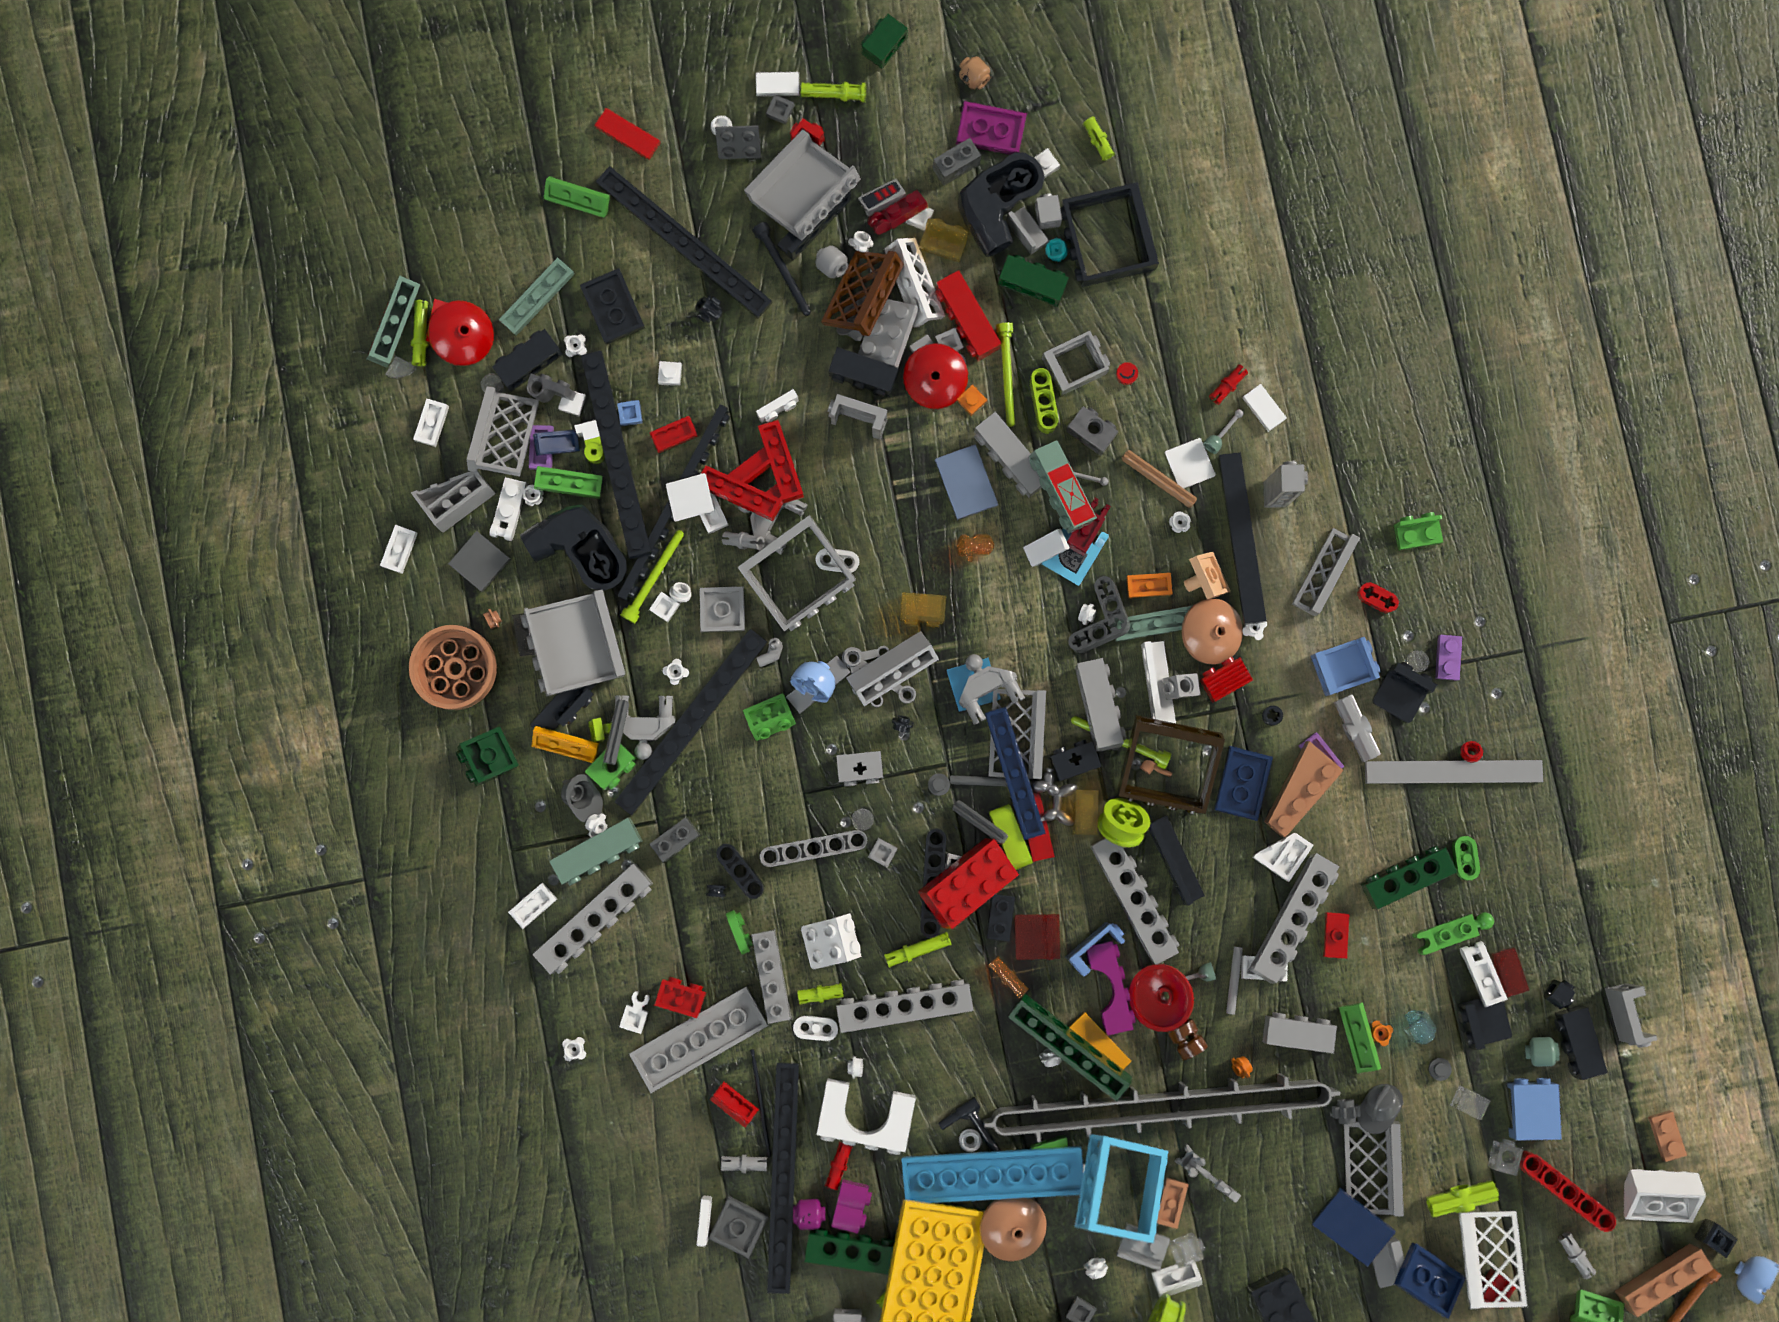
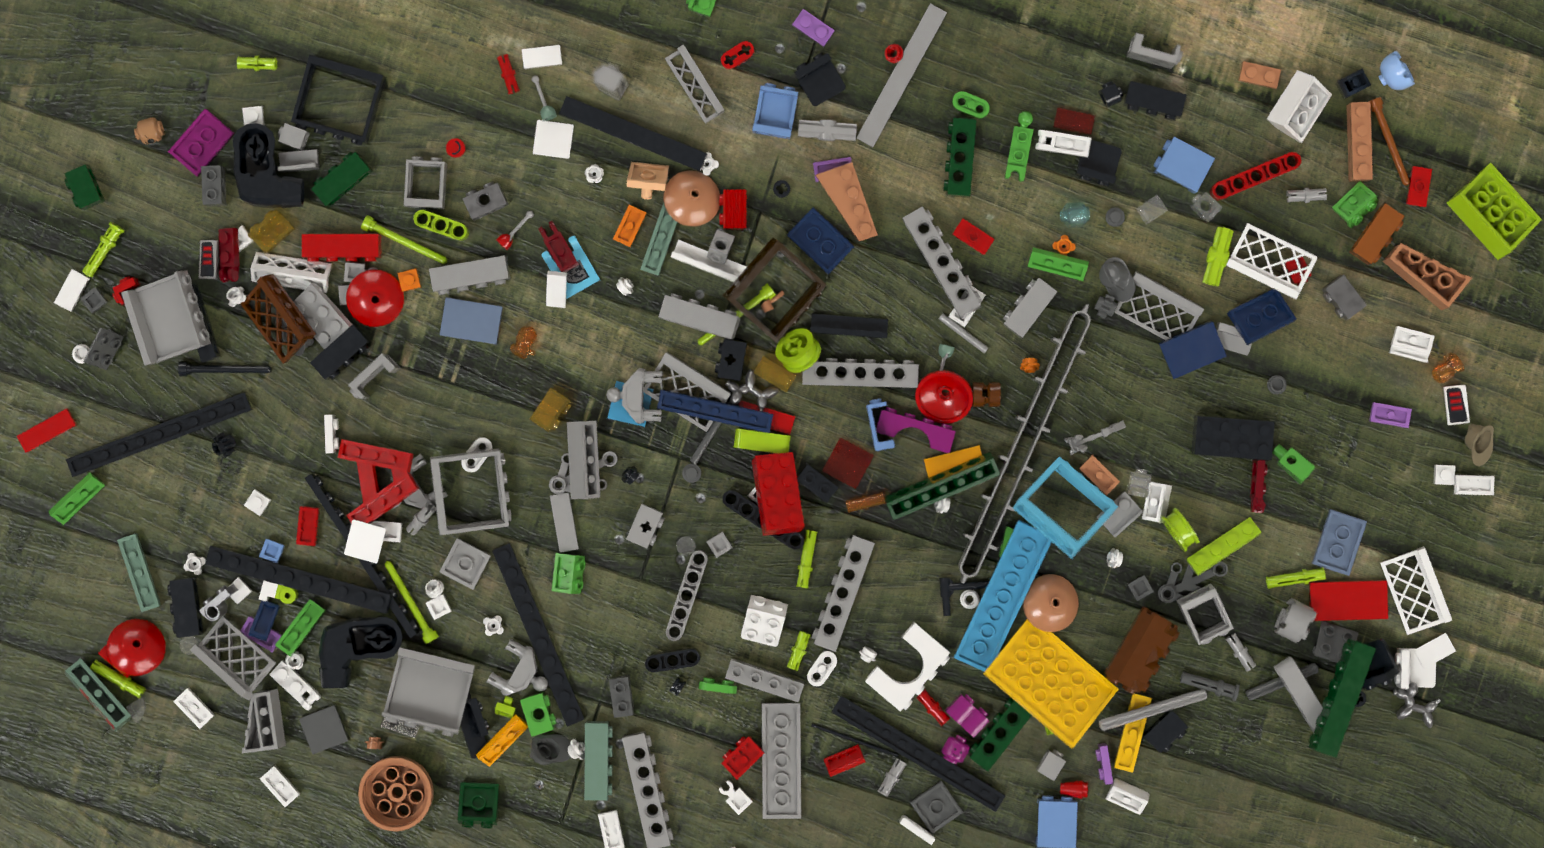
camera: 60 degrees left, 5 degrees up
black plate [580,268,645,345] -> none
dark grey axle [603,699,629,765] -> none
light grey arm [756,638,783,667] -> none
light blue cylinder [790,661,835,703] -> none
light grey head [816,246,848,278] -> none
dark grey axle [952,800,1008,844] -> none
sand green brick [1029,440,1097,534] -> none
teal tile [1046,238,1068,261] -> none
dark grey beam [1068,576,1130,653] -> none
medium nougat axle [1122,450,1197,508] -> none
white wing [1252,833,1313,882] -> none
clear tile [1405,650,1429,673] -> none
sand green head [1525,1037,1559,1067] -> none

